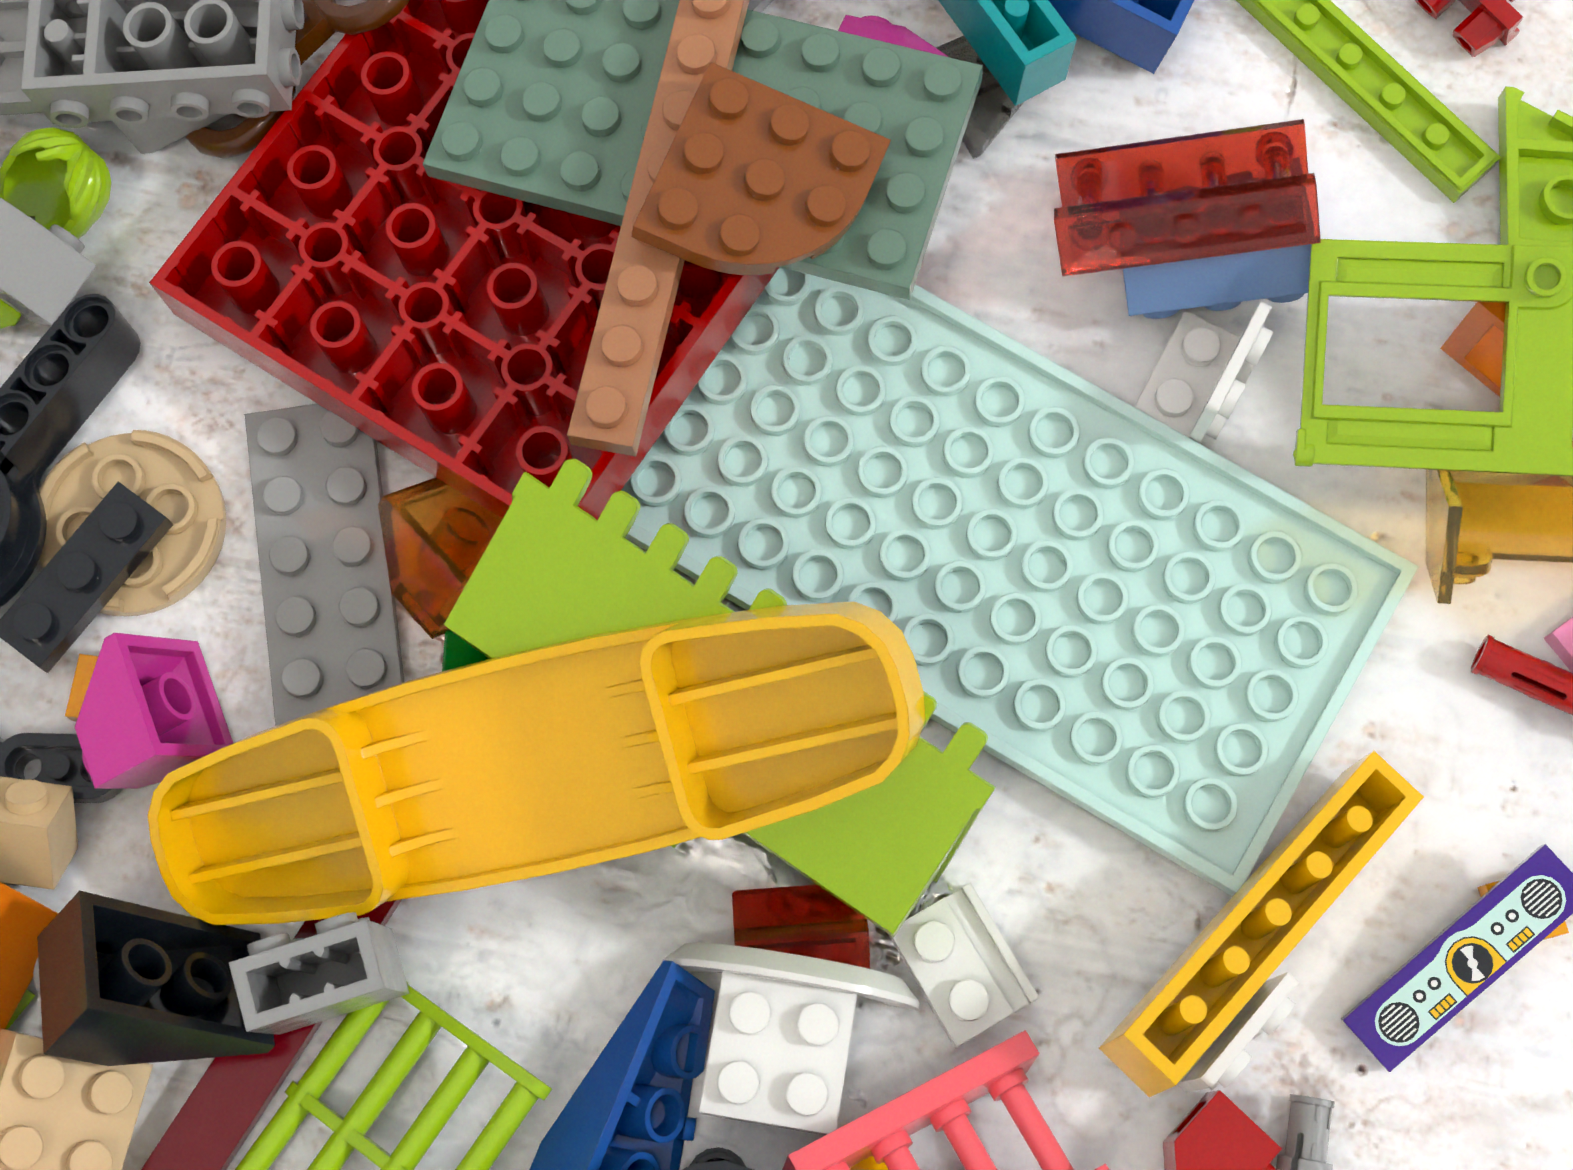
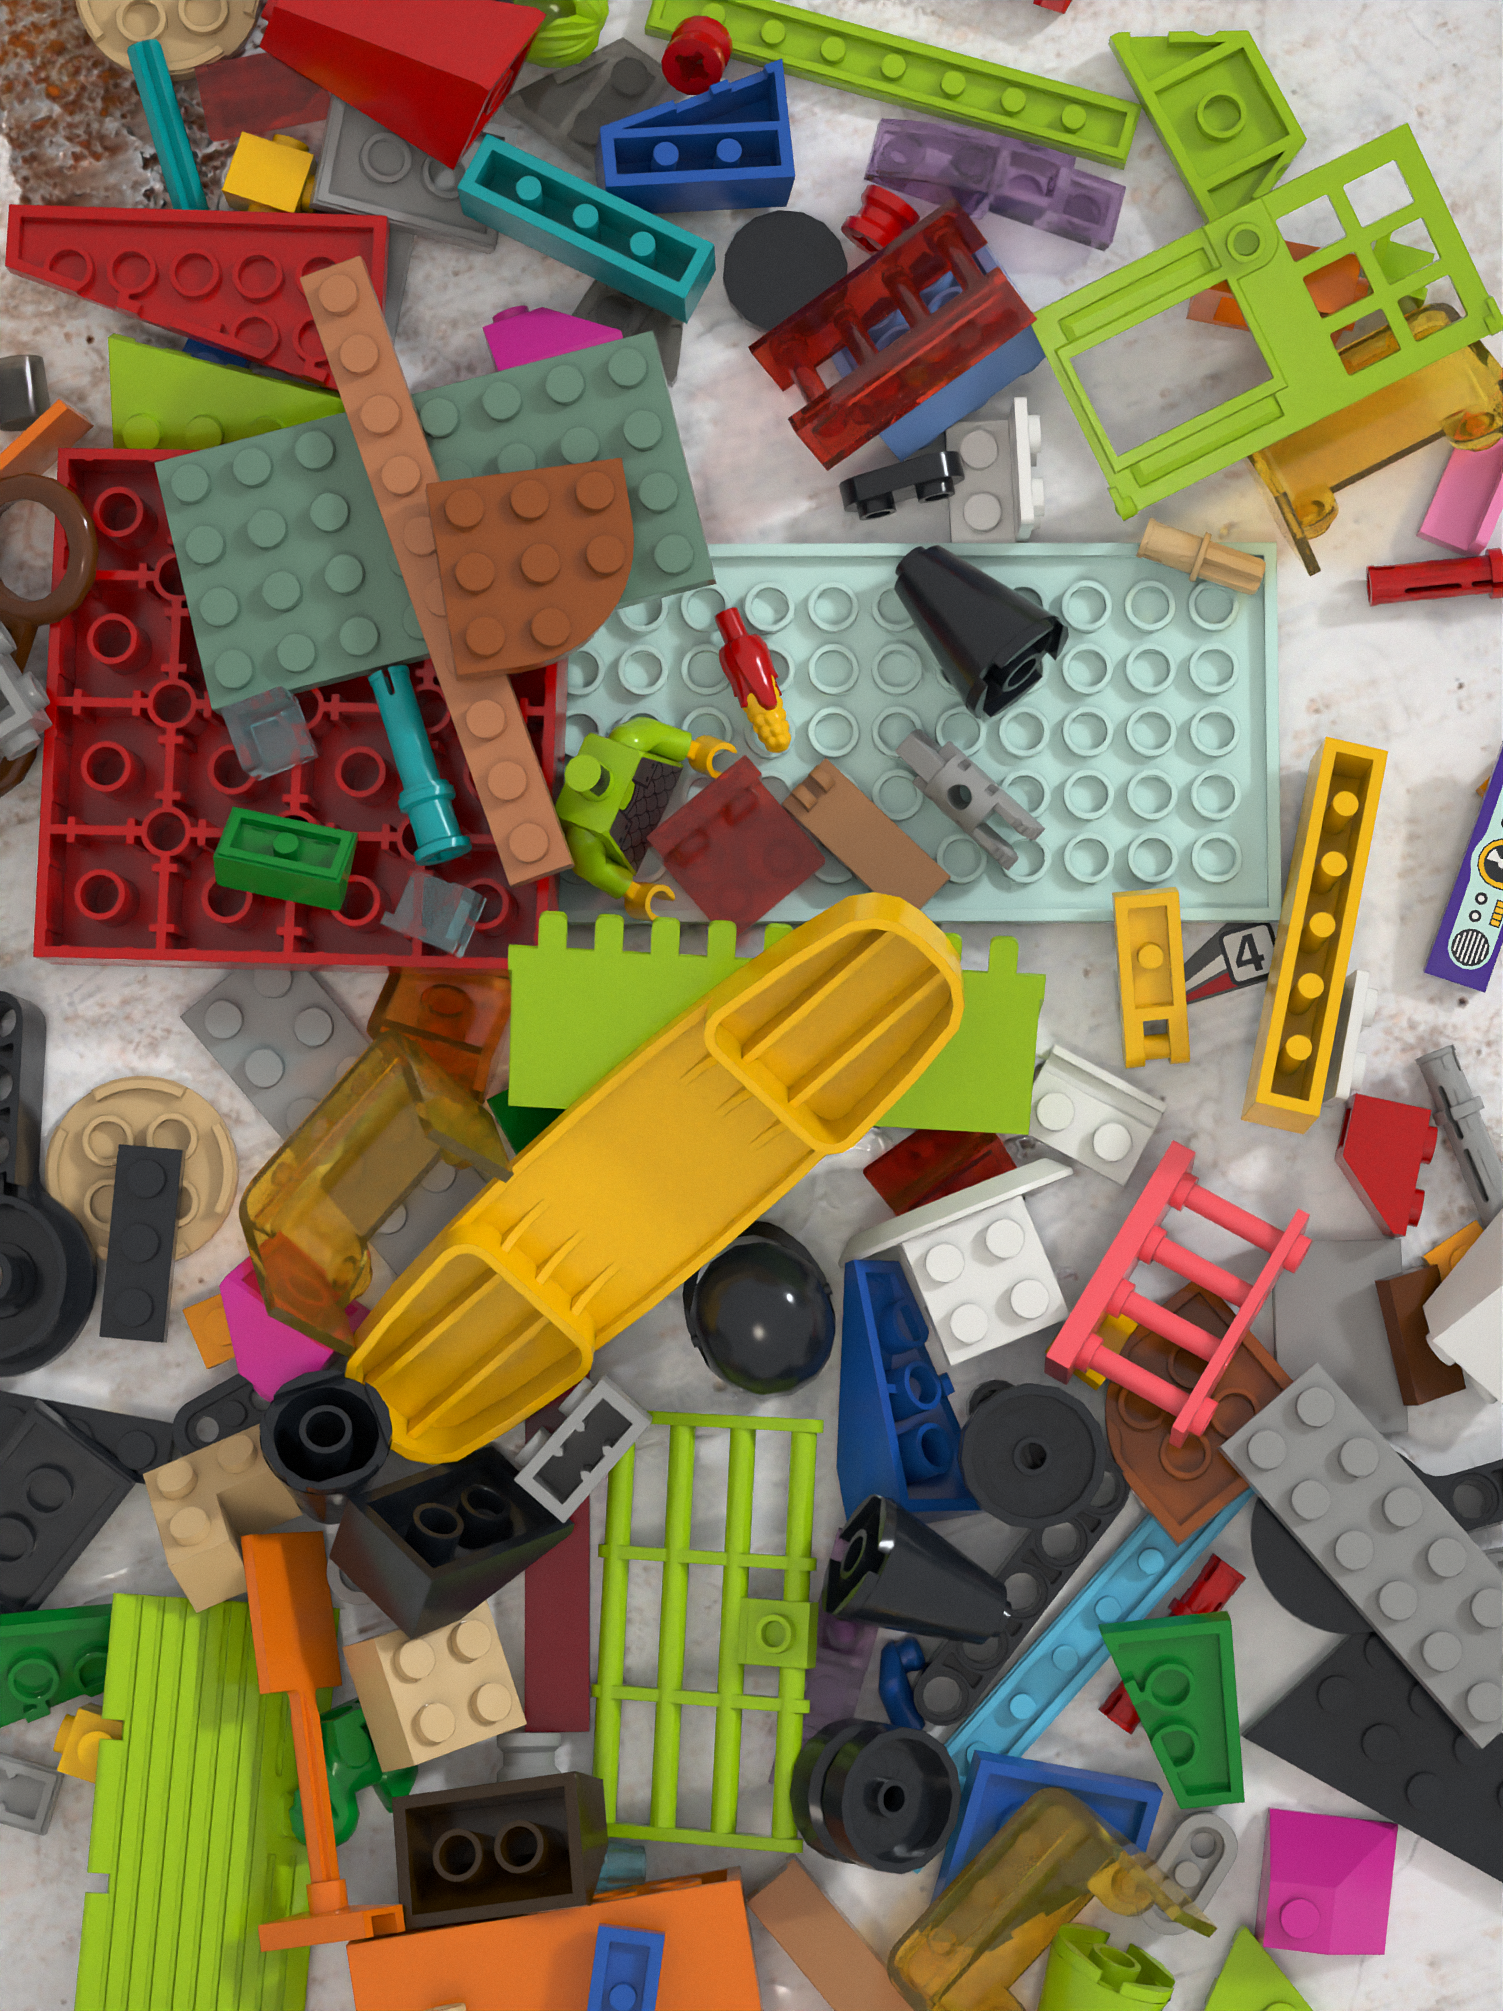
camera: 30 degrees left, 10 degrees up
none -> green slope [213,807,358,911]
none -> clear light blue panel [221,686,318,781]
none -> clear yellow windscreen [239,1030,514,1357]
none -> black cone [259,1369,392,1525]
none -> teal pin [368,665,472,866]
none -> clear light blue panel [380,870,487,959]
none -> lime torso [554,717,737,922]
none -> clear red bracket [646,755,825,939]
none -> black piece [682,1221,836,1399]
none -> red piece [714,607,791,753]
none -> black tile [723,210,848,338]
none -> medium nougat hinge [781,758,951,910]
none -> black plate [839,451,965,520]
none -> red wheel [841,184,920,263]
none -> clear purple slope [864,118,1126,251]
none -> black cone [894,545,1069,719]
none -> light grey hinge [895,729,1045,871]
none -> yellow plate [1112,887,1190,1068]
none -> tan axle [1136,518,1266,595]
none -> sticker [1184,903,1283,1005]

